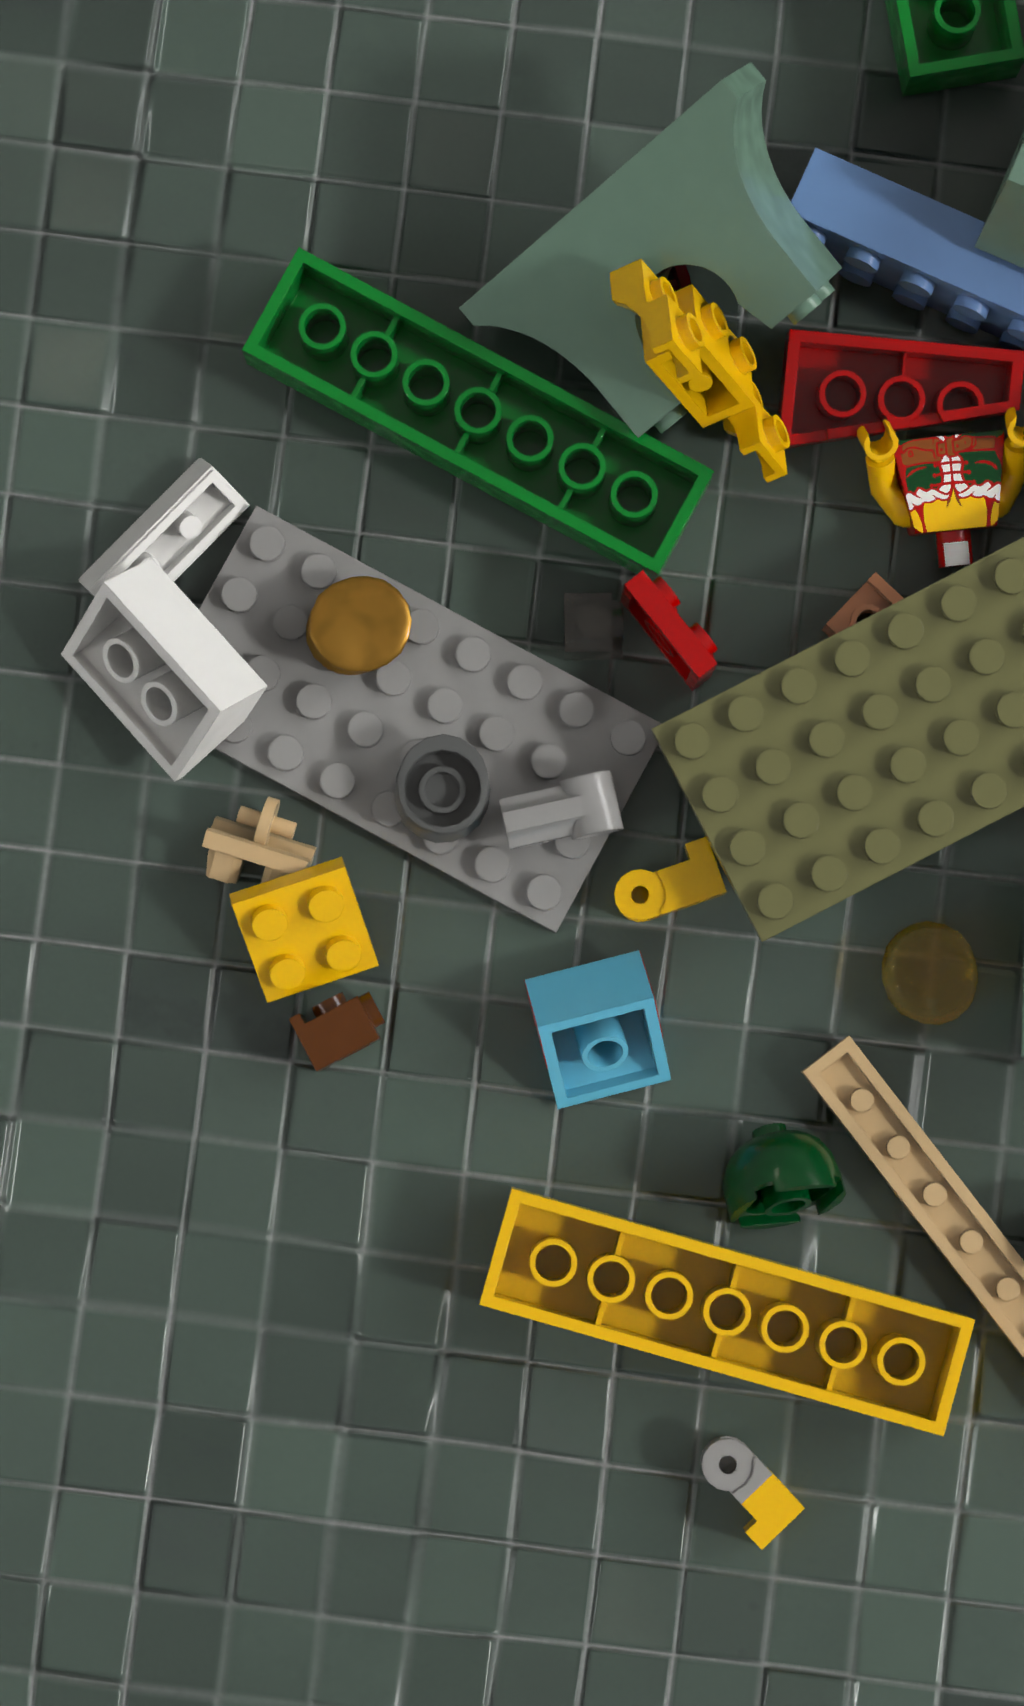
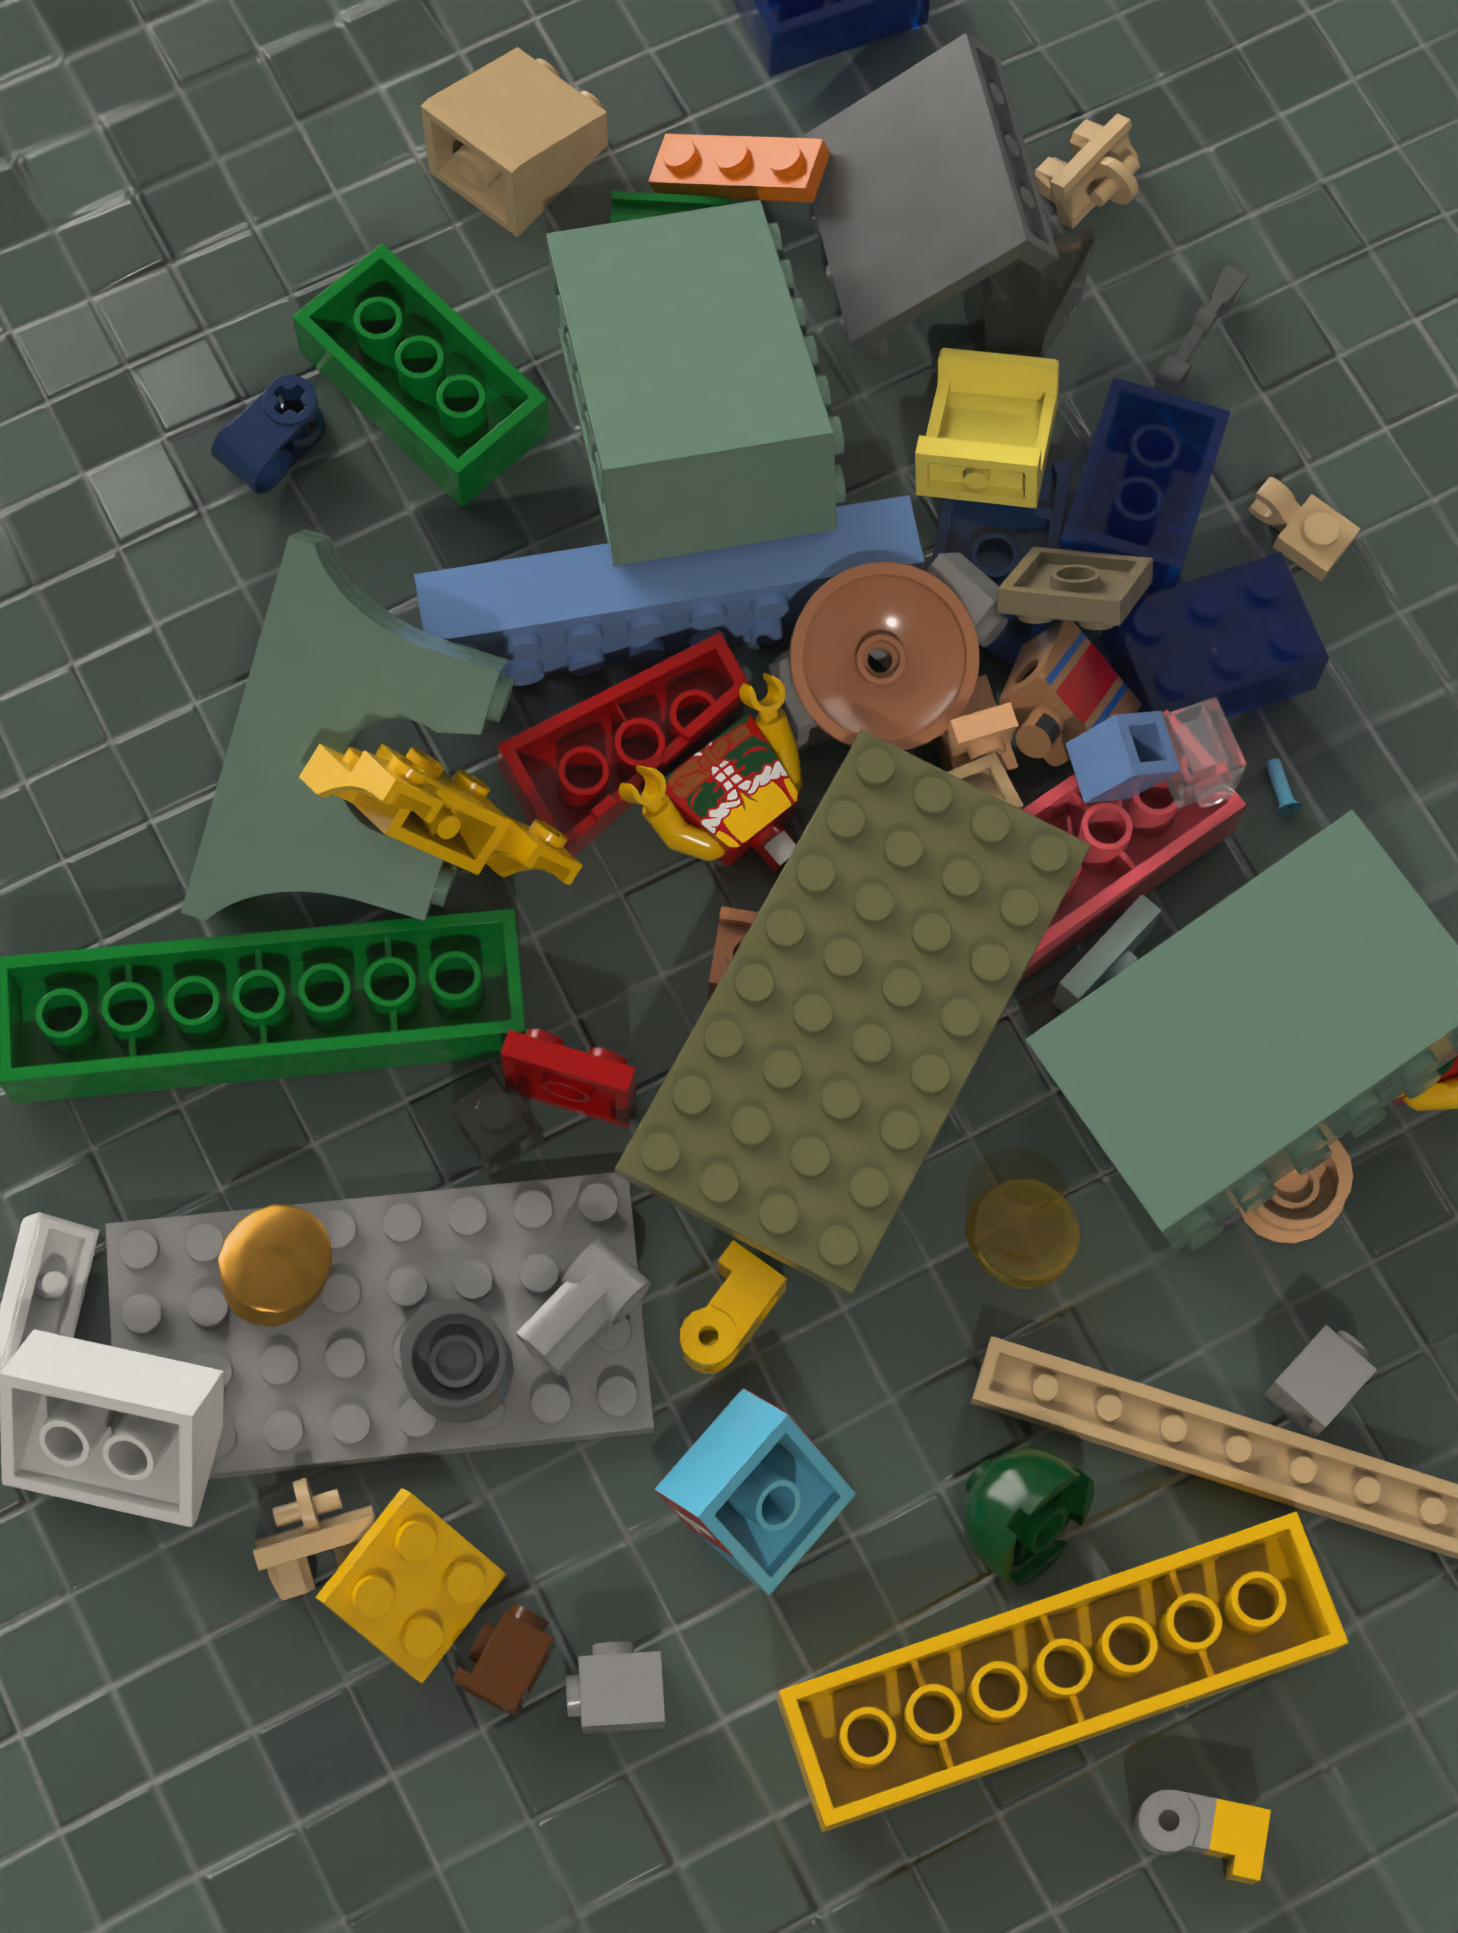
camera: 35 degrees left, 15 degrees down
none -> light grey brick [566,1642,665,1734]

